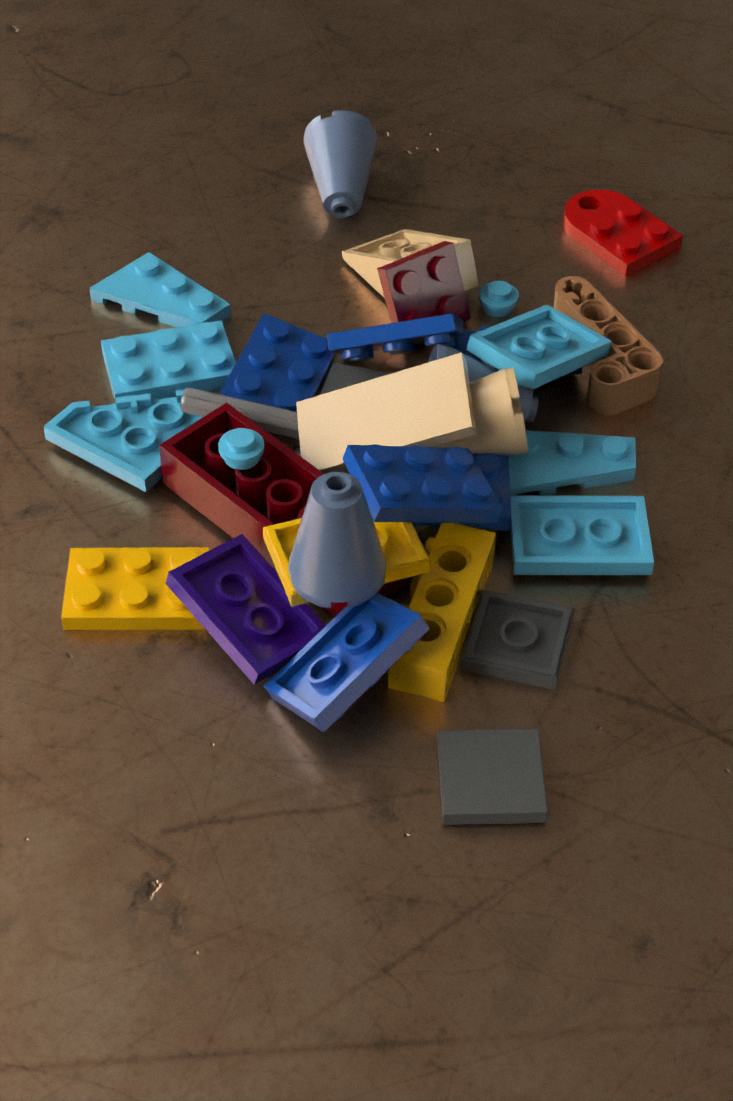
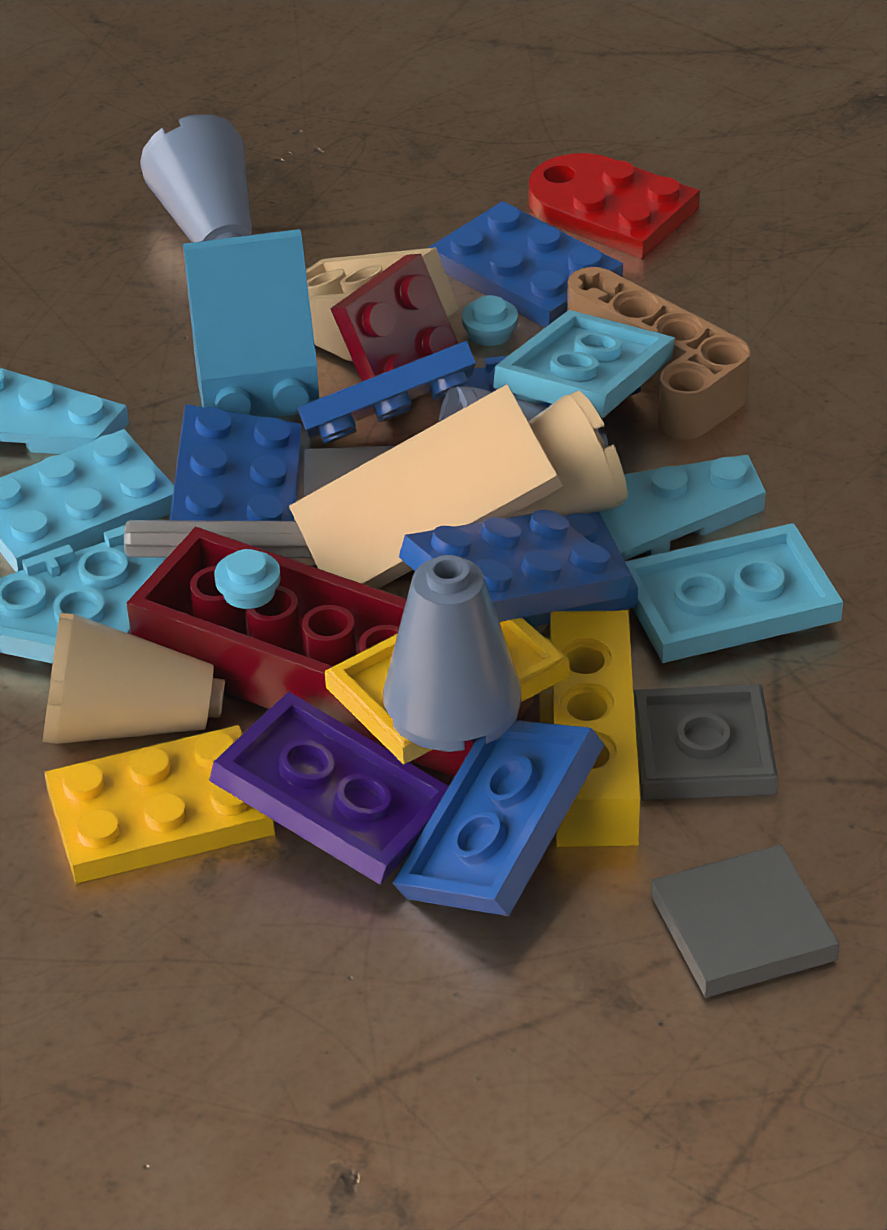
camera: 15 degrees left, 5 degrees down
none -> tan cone [43,612,225,744]
none -> dark azure slope [183,229,319,417]
none -> blue plate [428,201,623,328]

